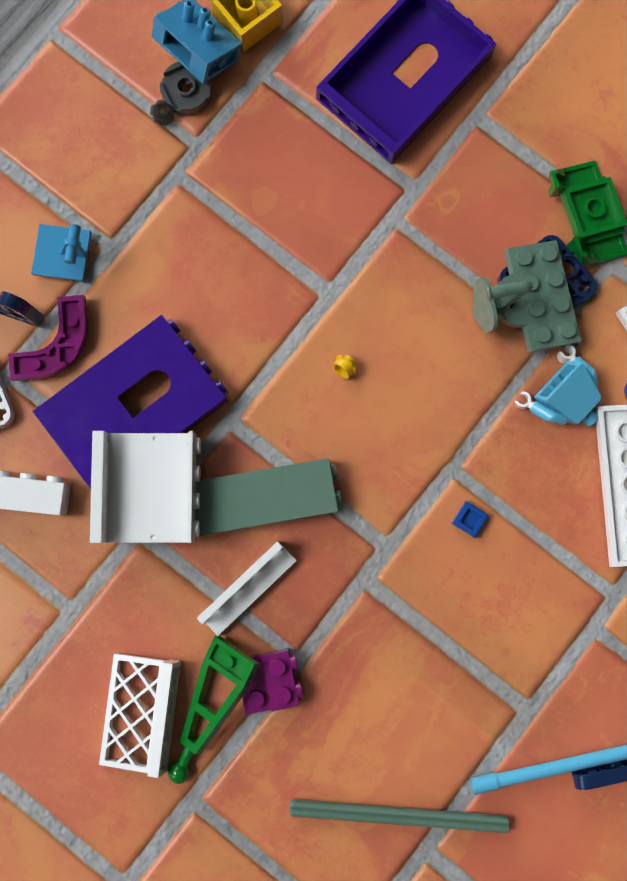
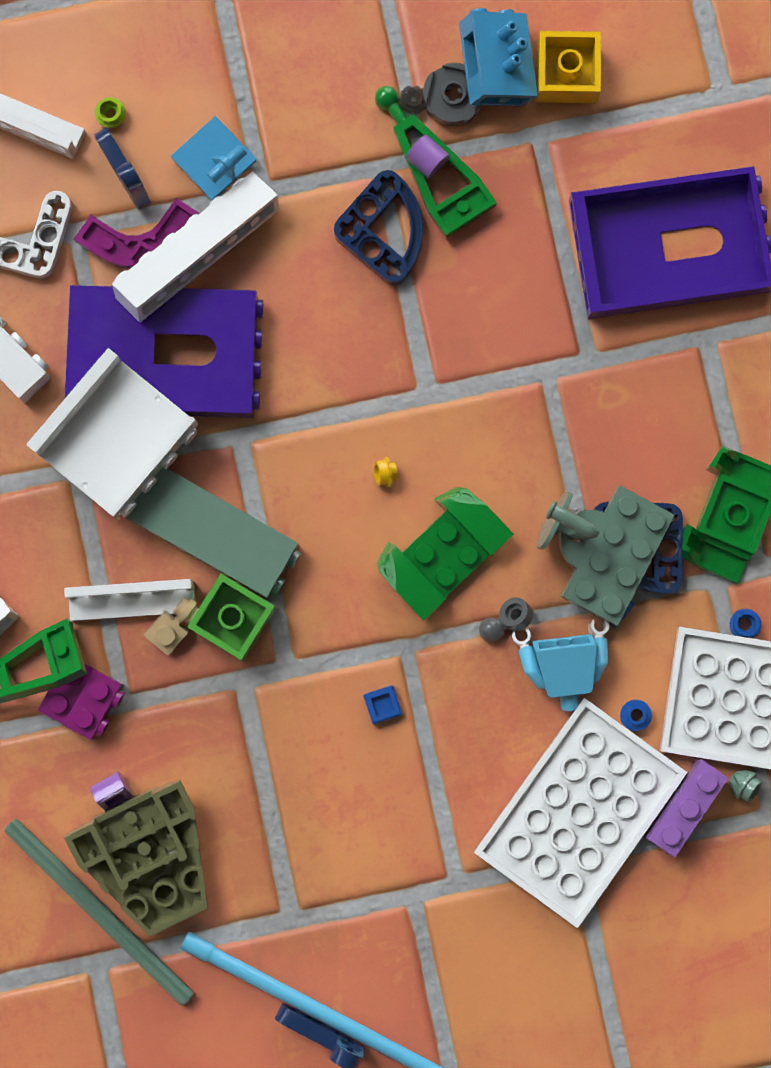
camera: 40 degrees right, 0 degrees up
none -> olive wedge [64,779,208,936]
none -> medium lavender brick [90,771,134,811]
none -> white brick [112,172,279,322]
none -> tan plate [144,598,199,655]
none -> bright green brick [188,573,277,662]
none -> dark blue beam [334,170,423,285]
none -> green plate [375,86,497,239]
none -> green piece [377,487,514,621]
none -> medium lavender brick [407,135,450,180]
none -> dark grey plate [479,597,533,642]

